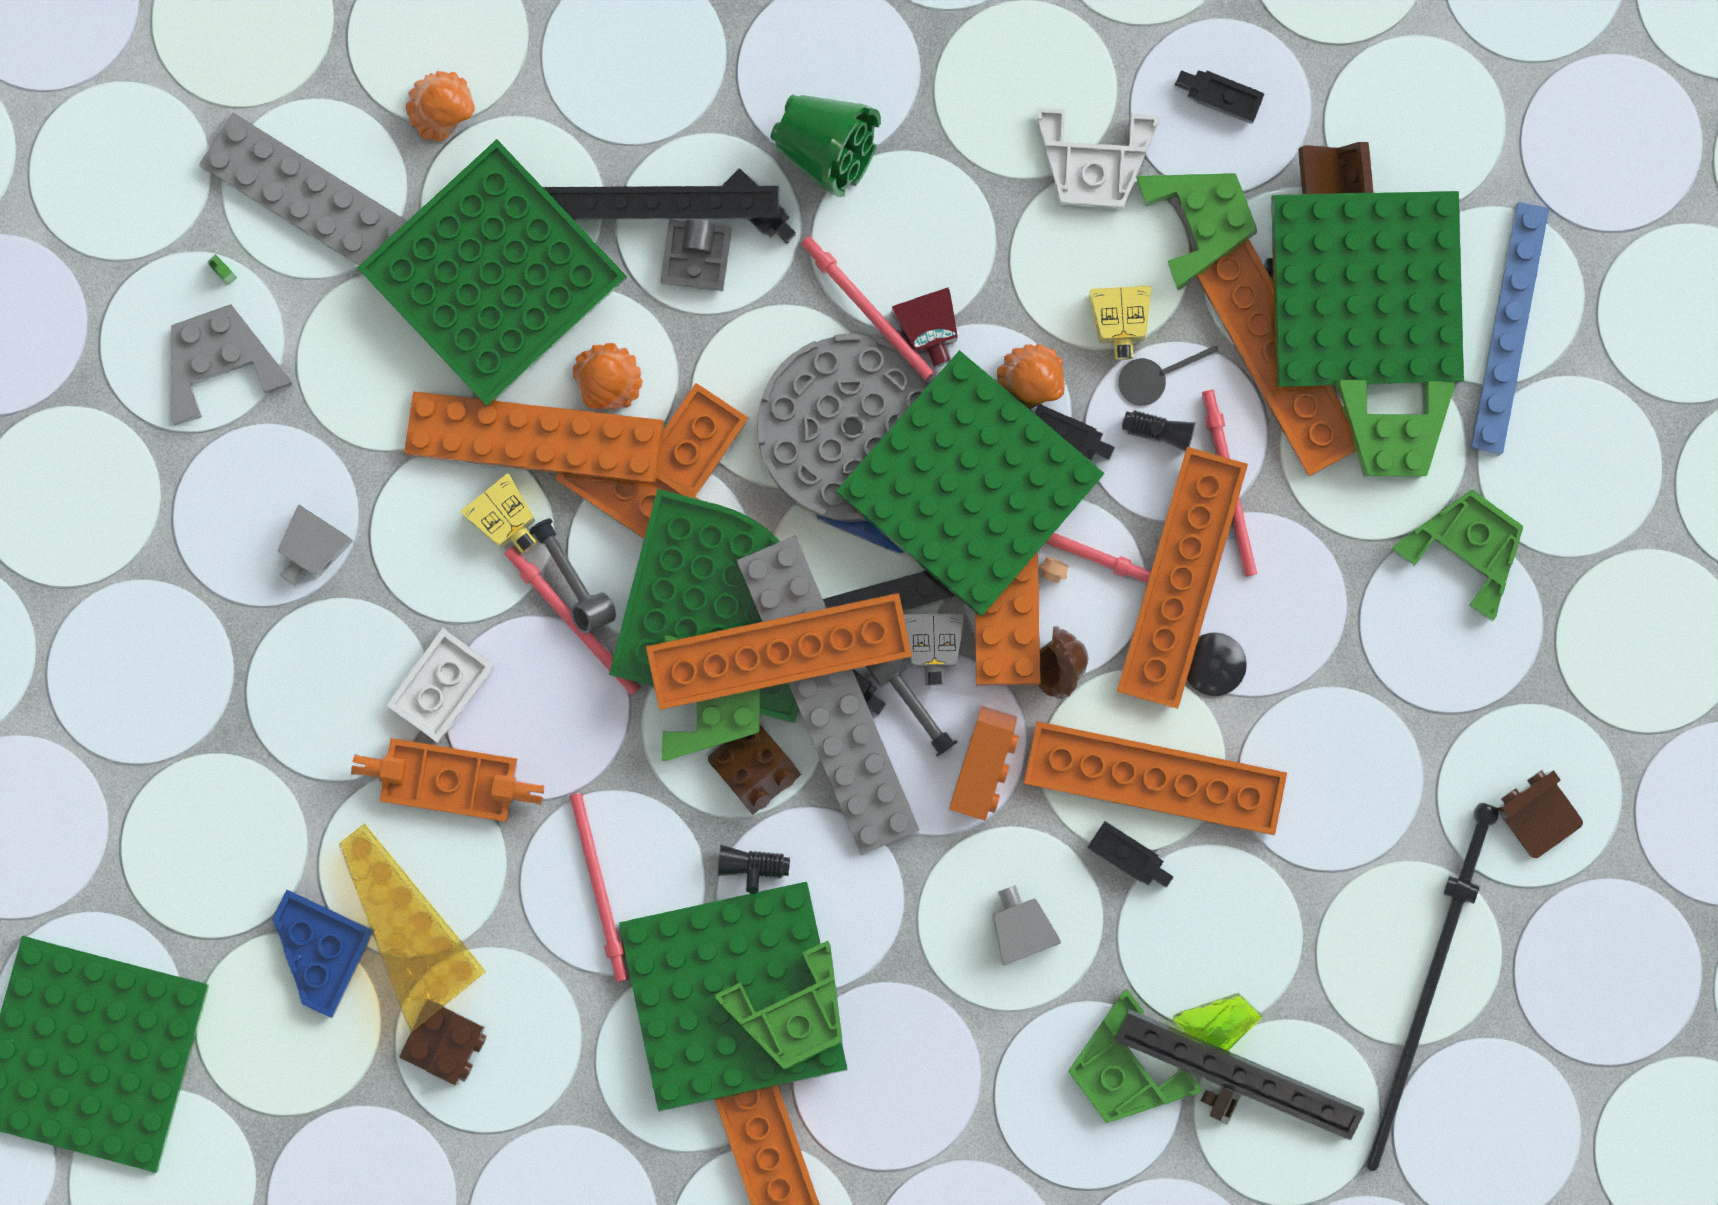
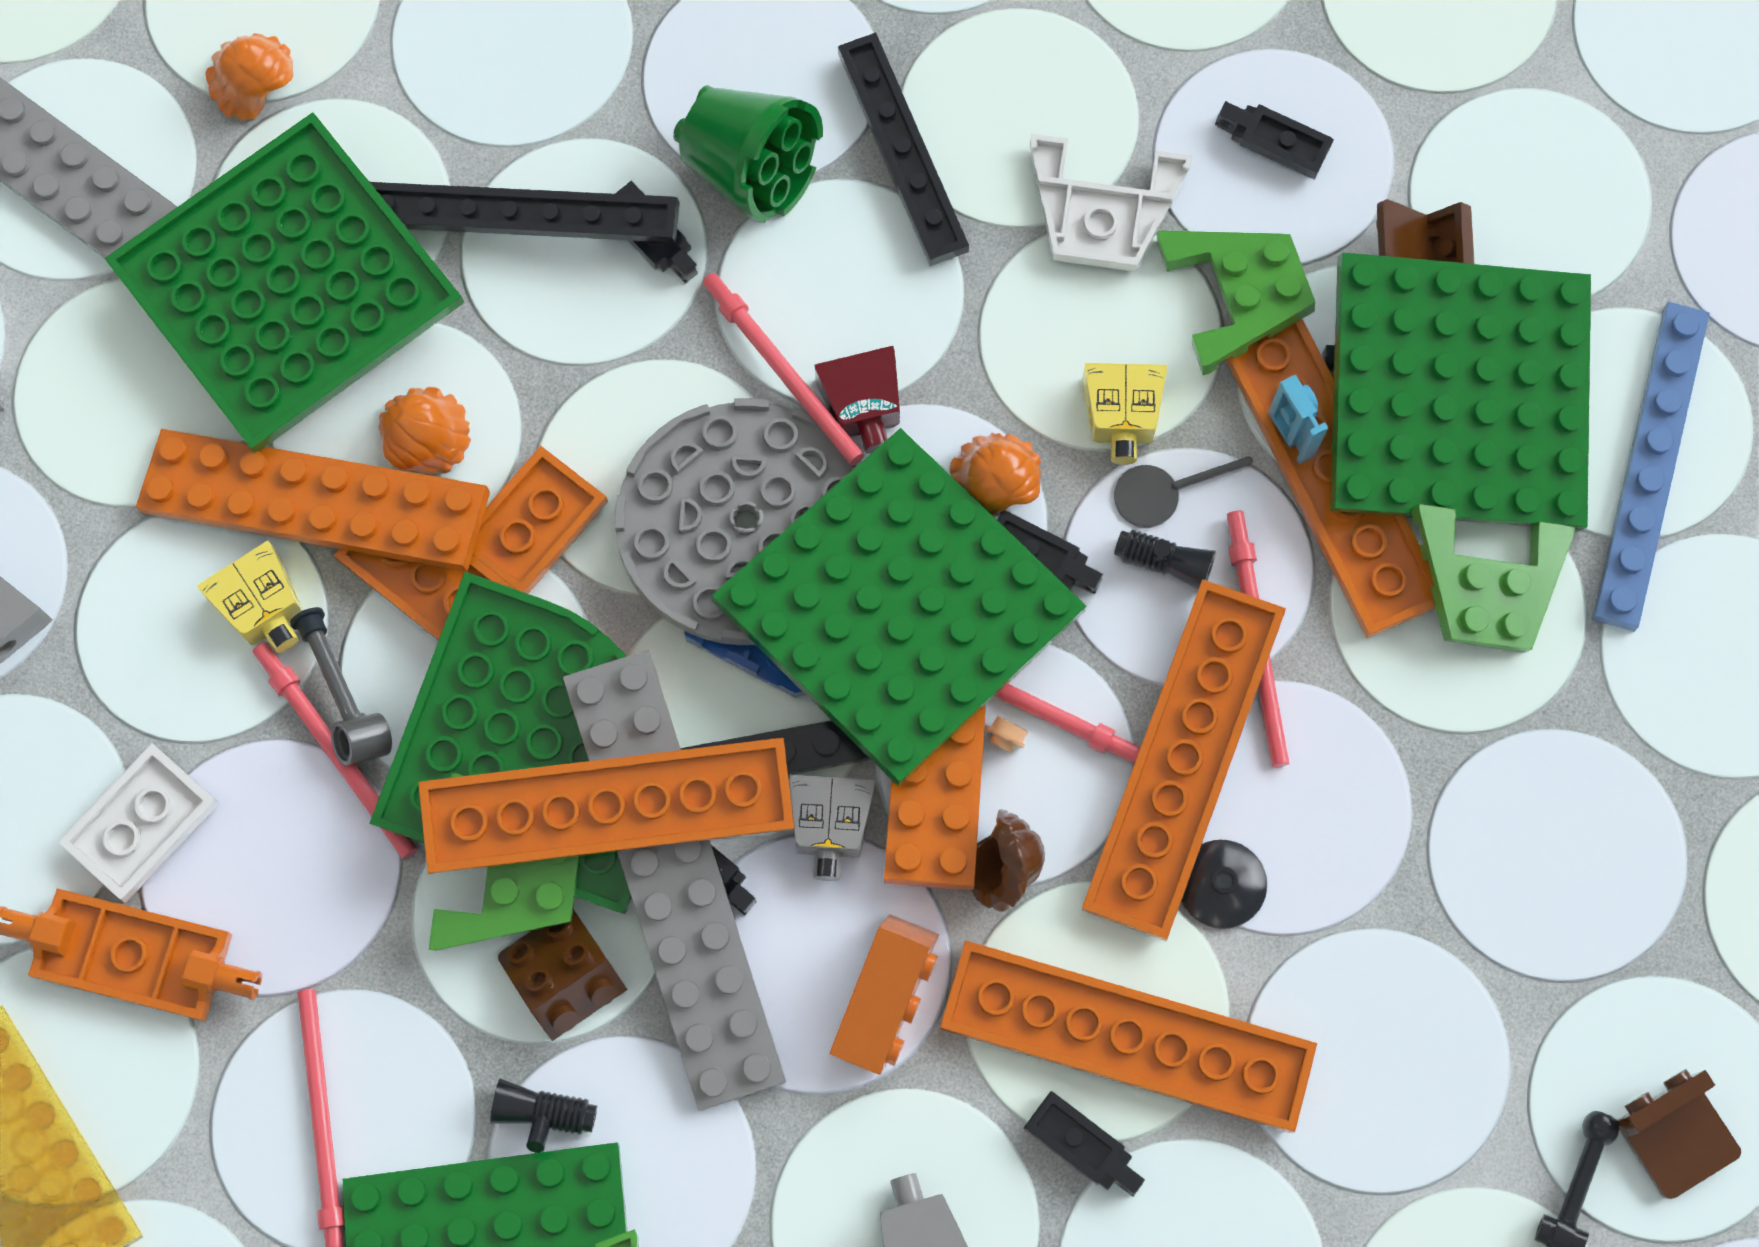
camera: 10 degrees right, 10 degrees down
flat silver plate [660,219,732,291] -> none
dark grey piece [866,659,958,757] -> none
bright green wing [1391,489,1524,622] -> none
none -> black plate [838,32,969,266]
none -> medium azure plate [1268,374,1328,465]

